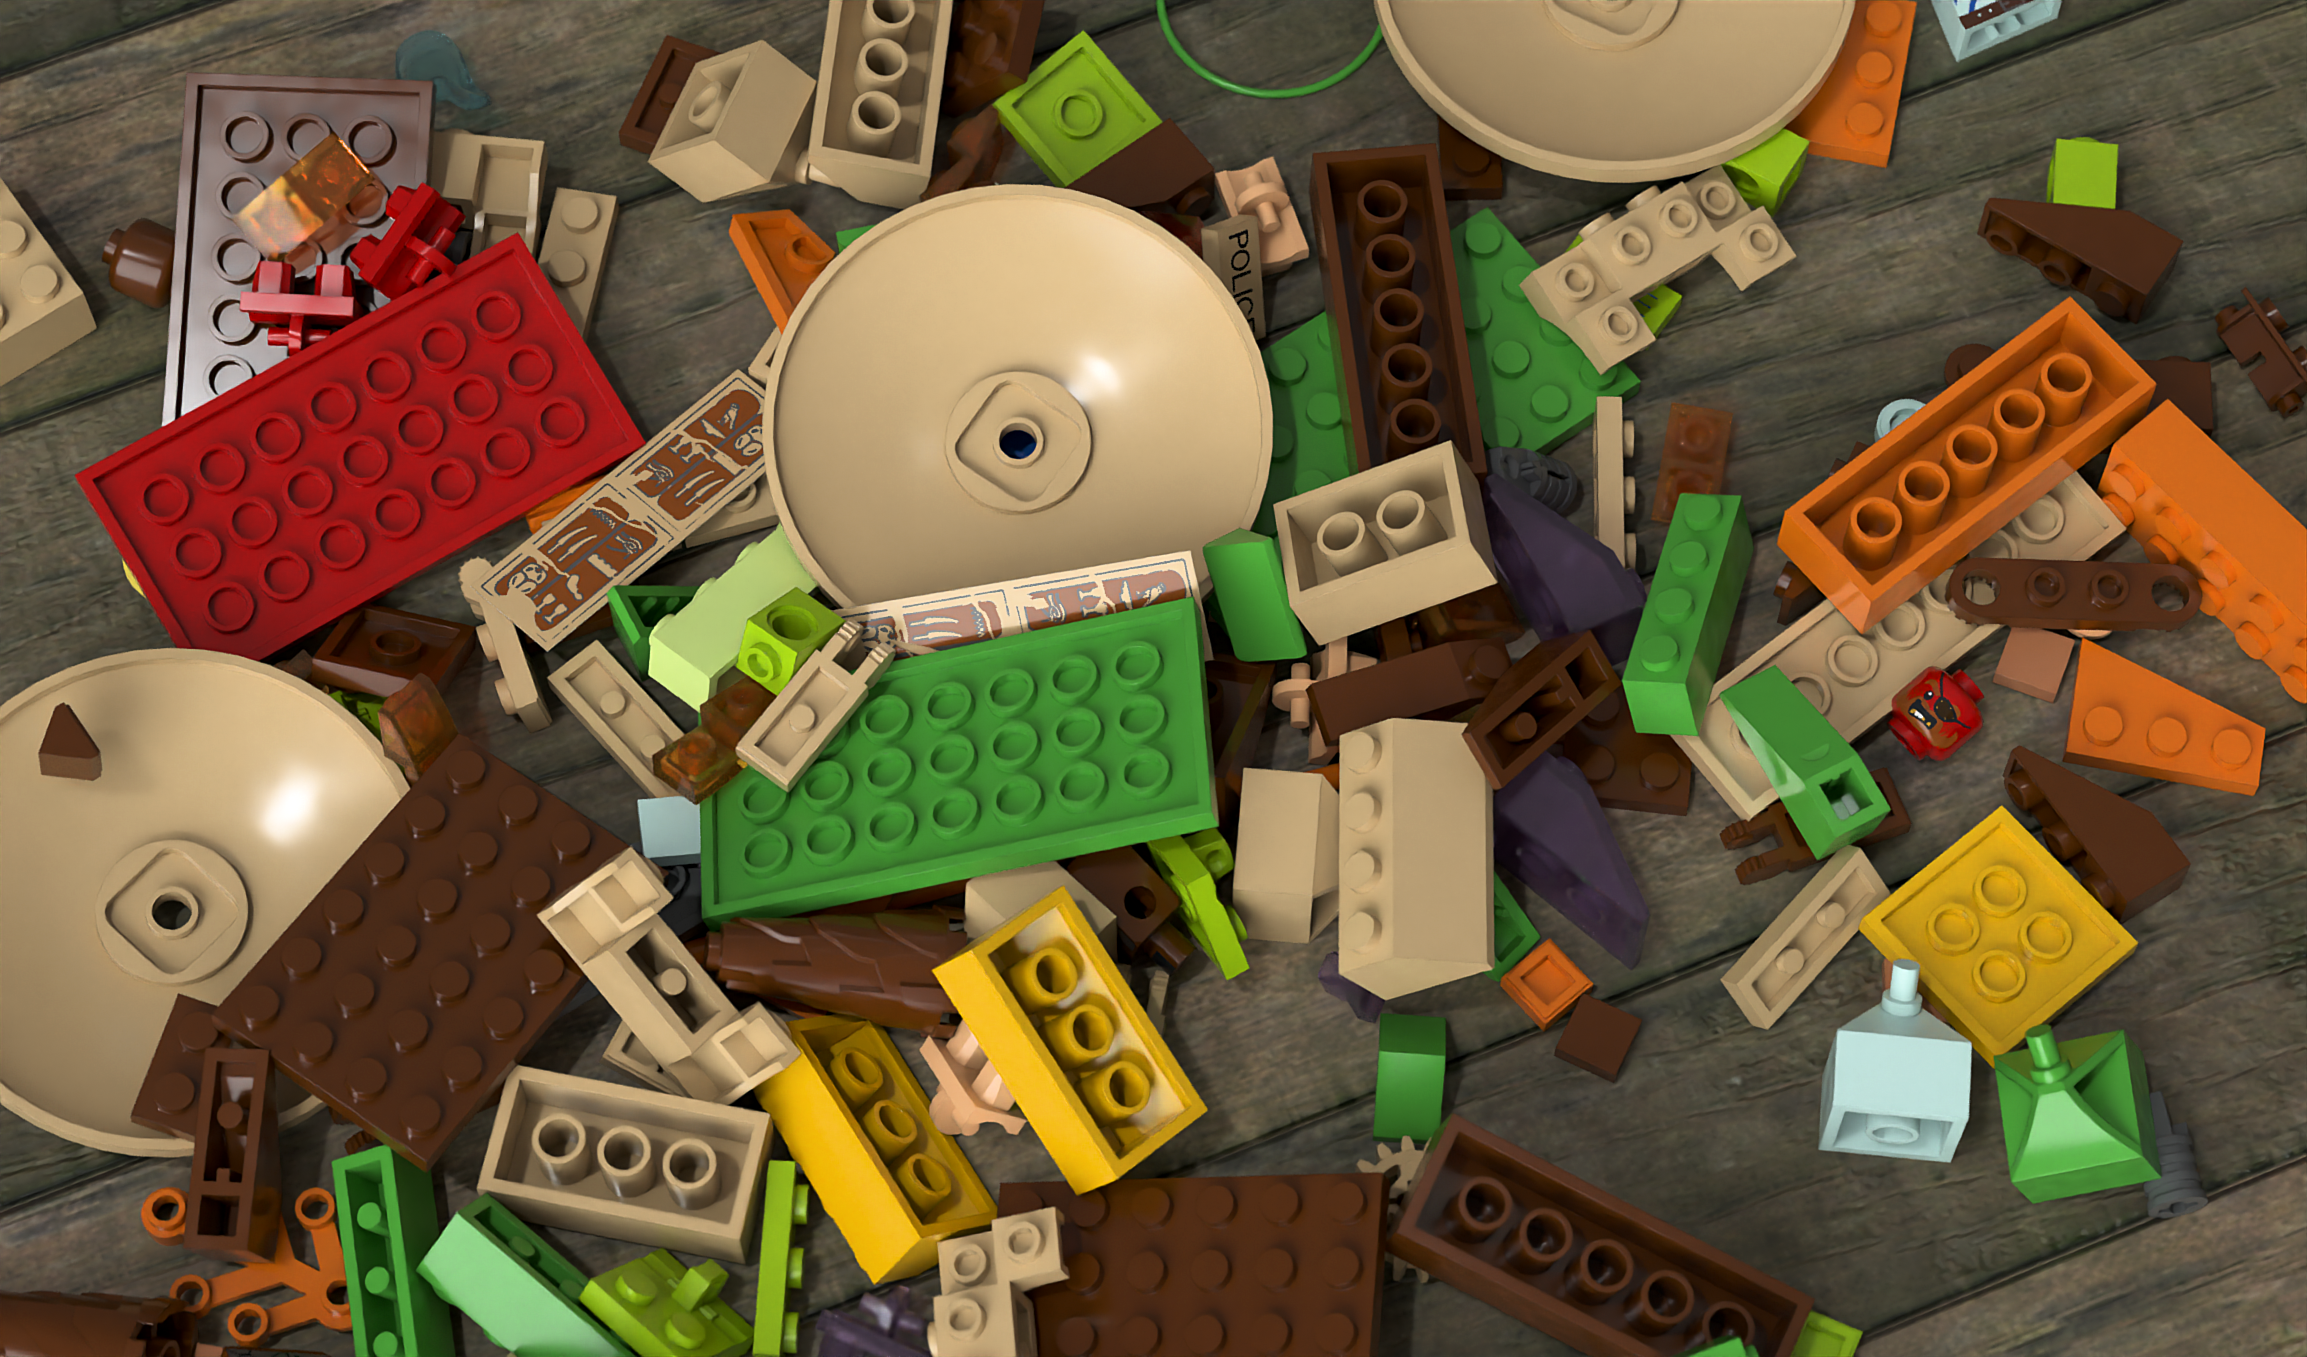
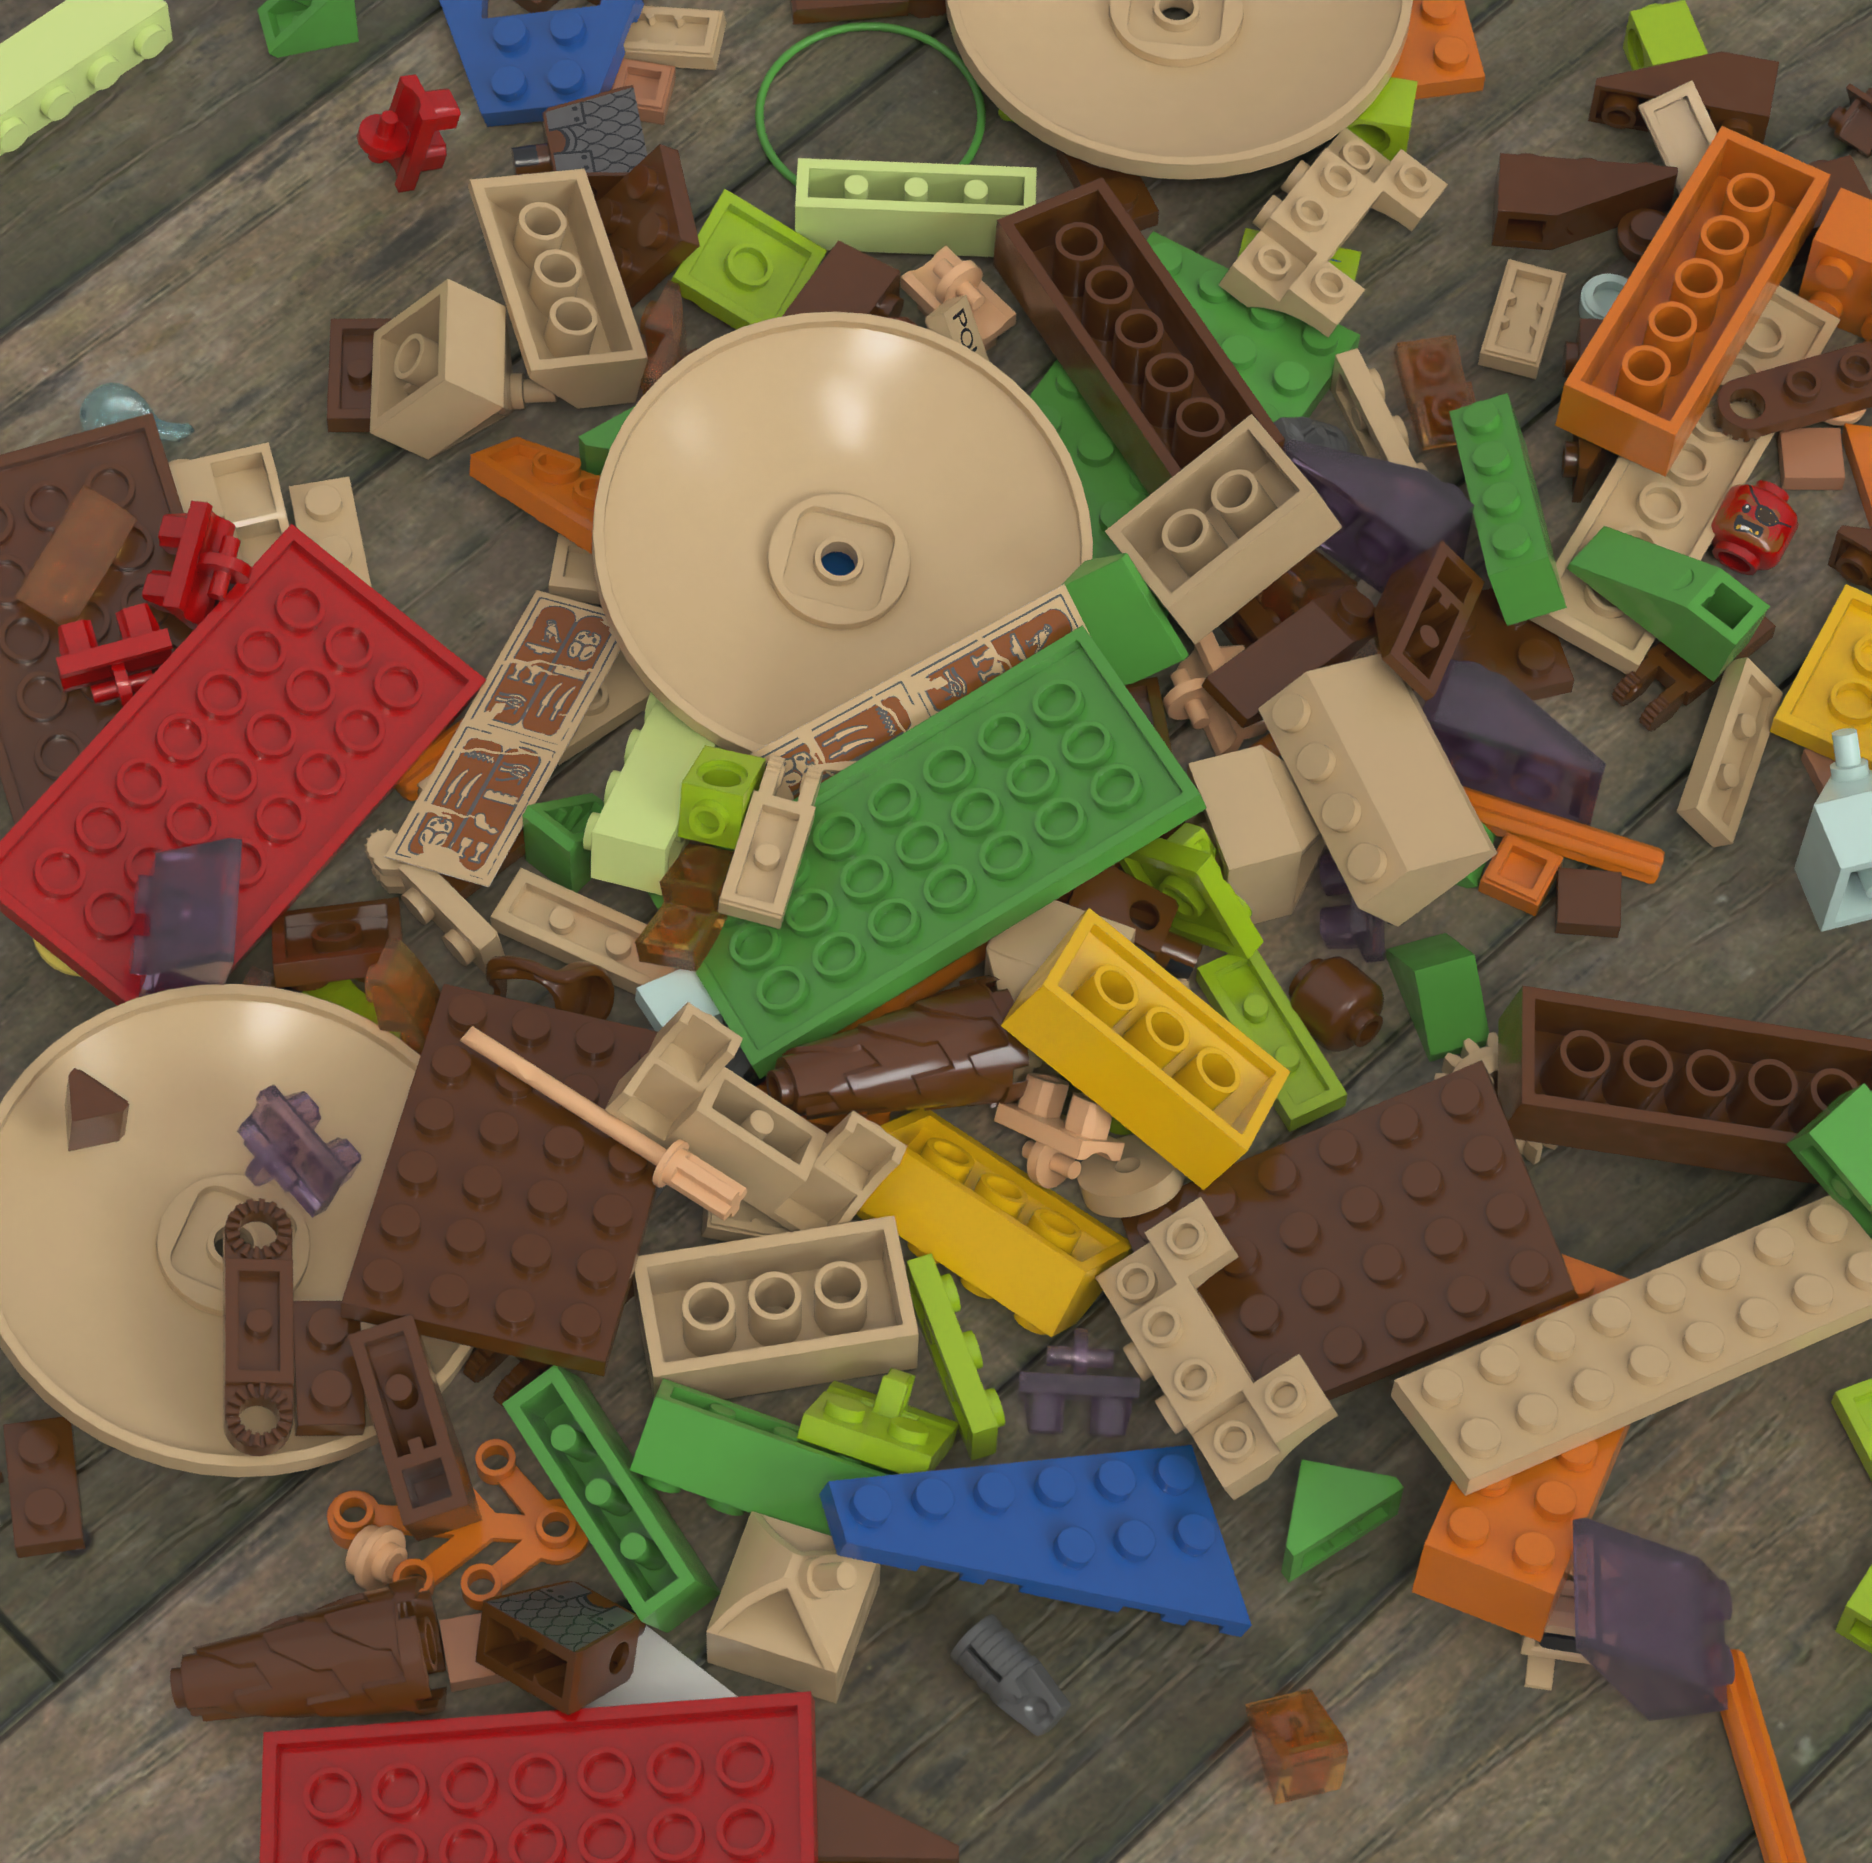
camera: 25 degrees left, 5 degrees down
none -> clear purple slope [129,838,242,997]
none -> reddish brown plate [223,1198,294,1456]
none -> hips [237,1085,361,1218]
none -> light nougat plate [345,1525,408,1591]
none -> light nougat piece [460,1026,747,1221]
none -> reddish brown piece [486,956,615,1020]
none -> yellowish green brick [795,158,1037,257]
none -> tan piece [1077,1135,1185,1218]
none -> lime plate [1196,950,1348,1132]
none -> reddish brown head [1288,956,1384,1052]
none -> orange axle [1463,786,1665,884]
none -> tan plate [1478,259,1566,379]
none -> reddish brown slope [1492,153,1678,250]
none -> tan tile [1638,80,1717,196]

